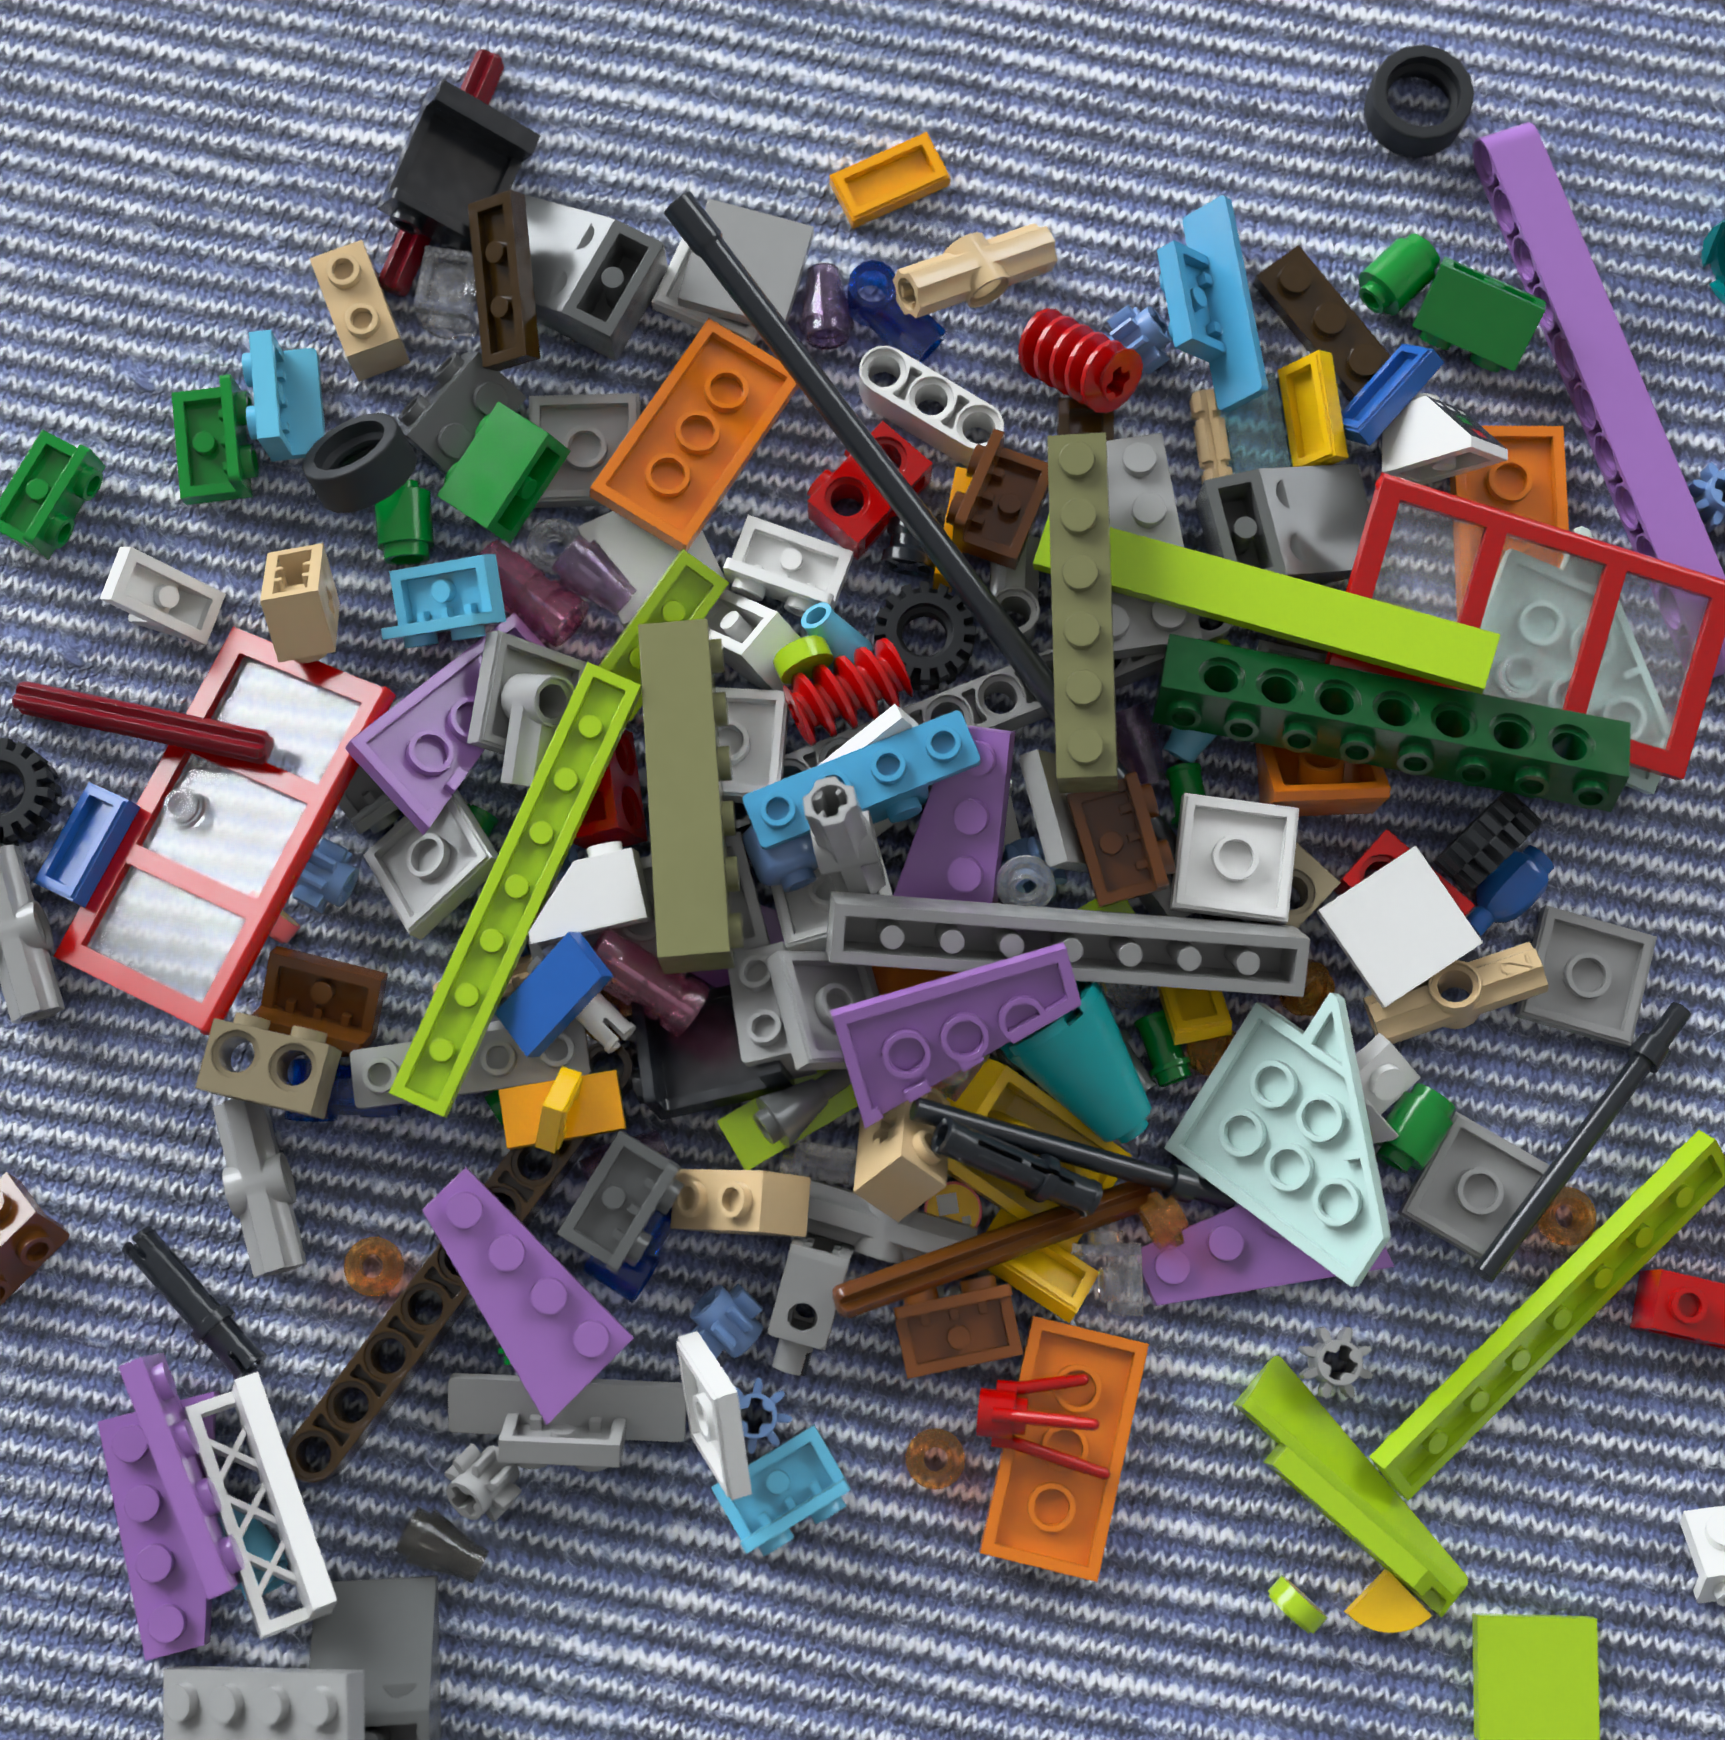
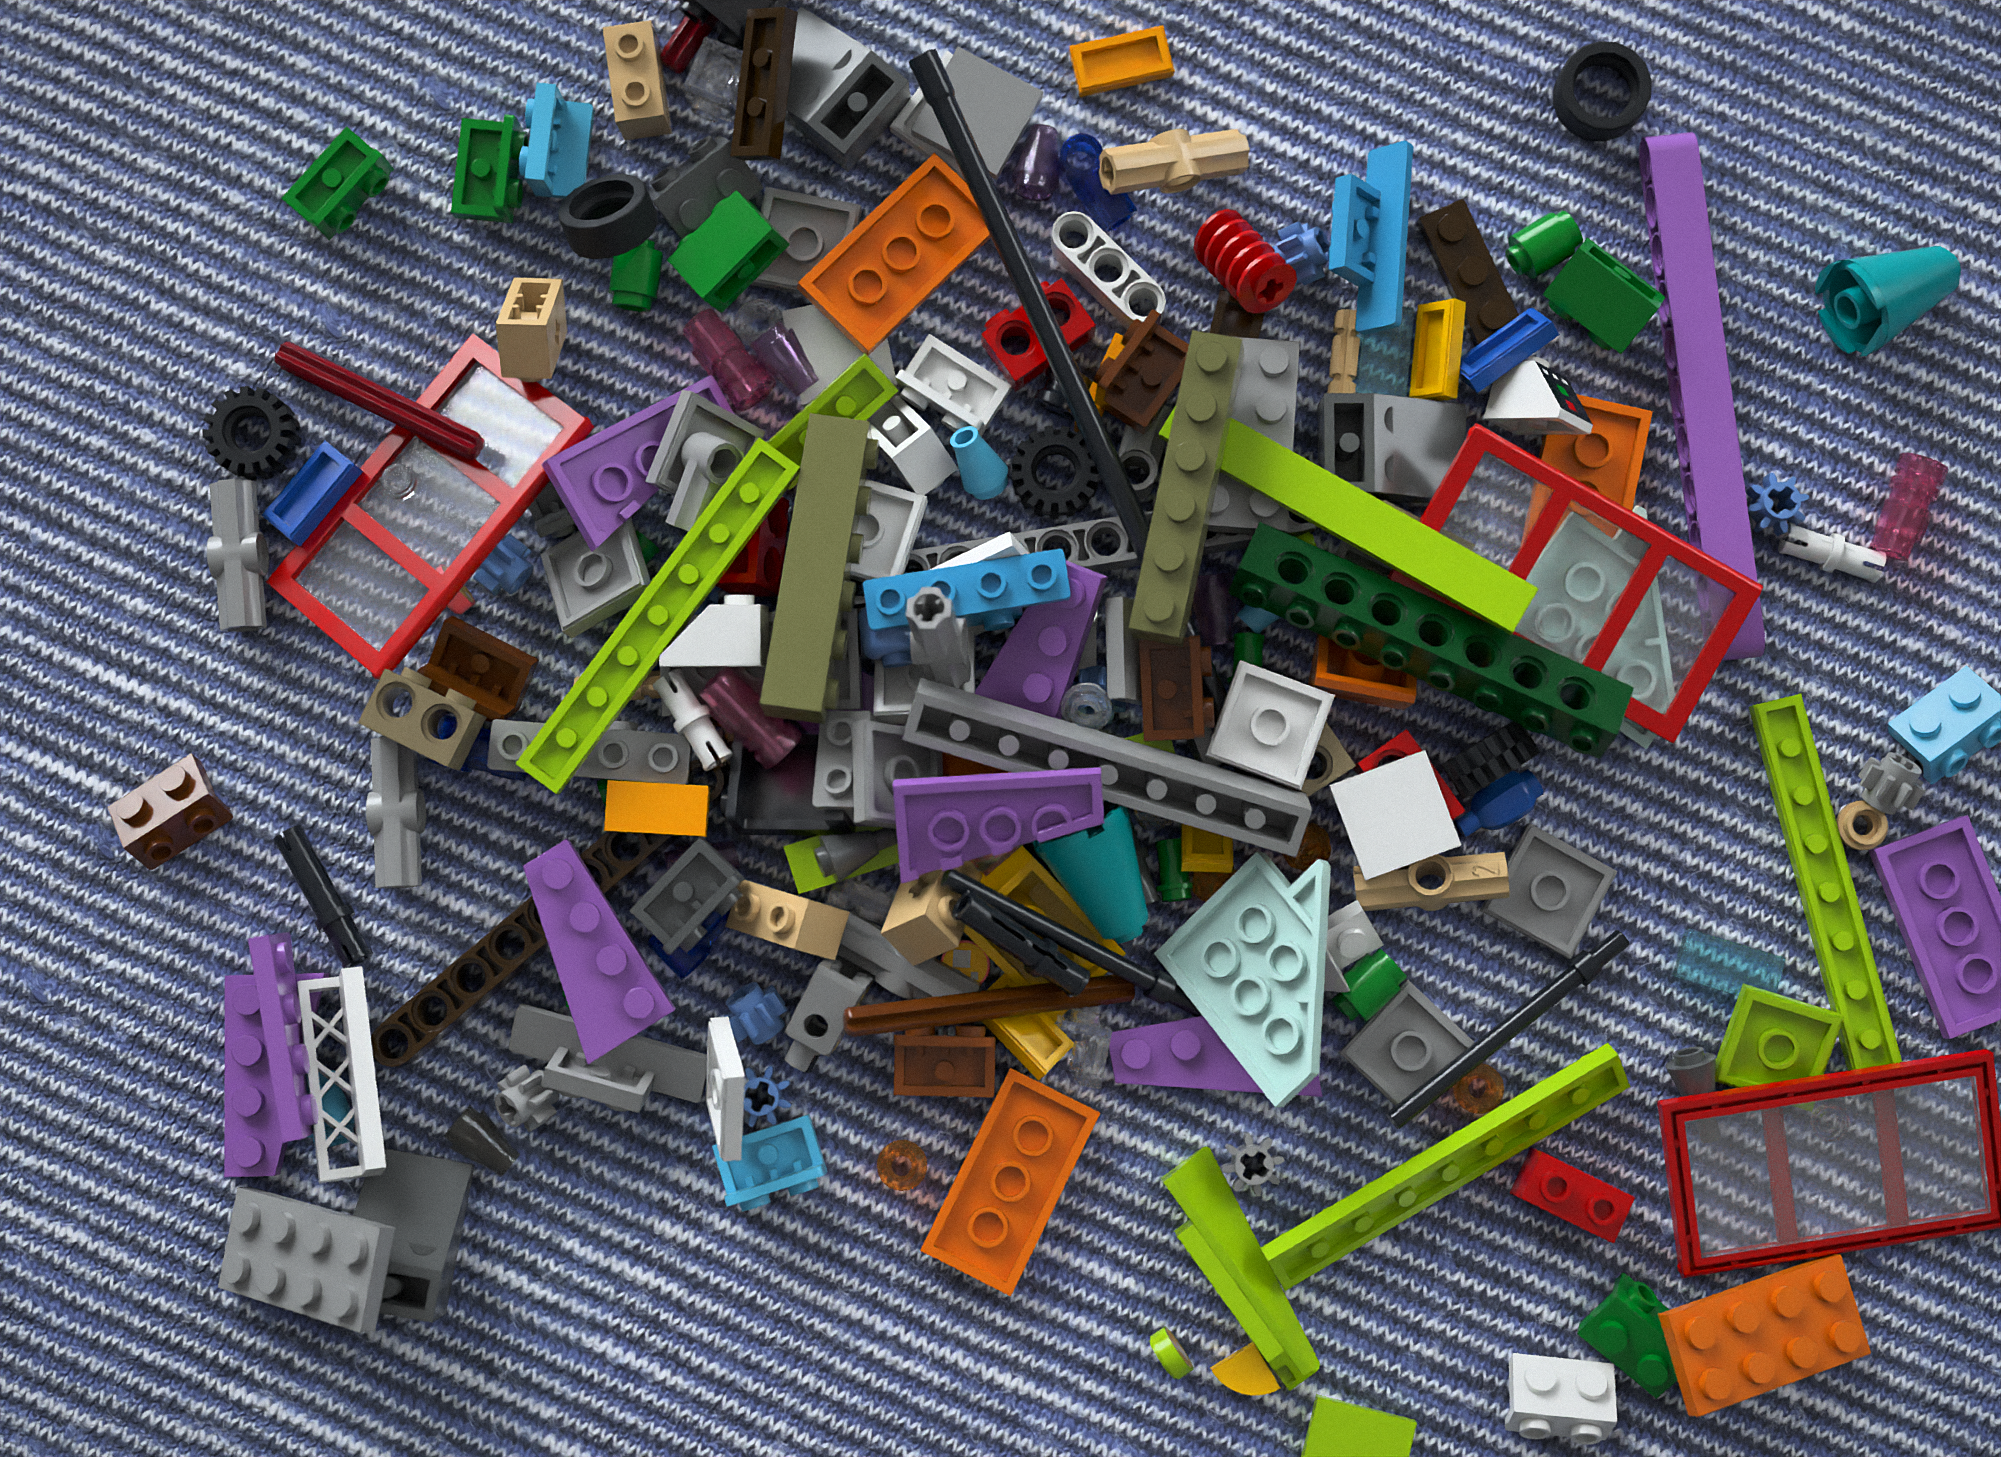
camera: 20 degrees right, 5 degrees up
white slope [100,547,226,645] -> none
clear orange plate [344,1237,404,1296] -> none
medium azure bracket [381,554,506,649] -> none
blue tile [495,932,614,1057] -> none
yellow tile [535,1066,583,1153] -> none
lime tile [773,635,834,684] -> none
red piece [783,638,913,746] -> none
red plant [976,1374,1110,1480] -> none
clear orange plate [1137,1191,1189,1249] -> none

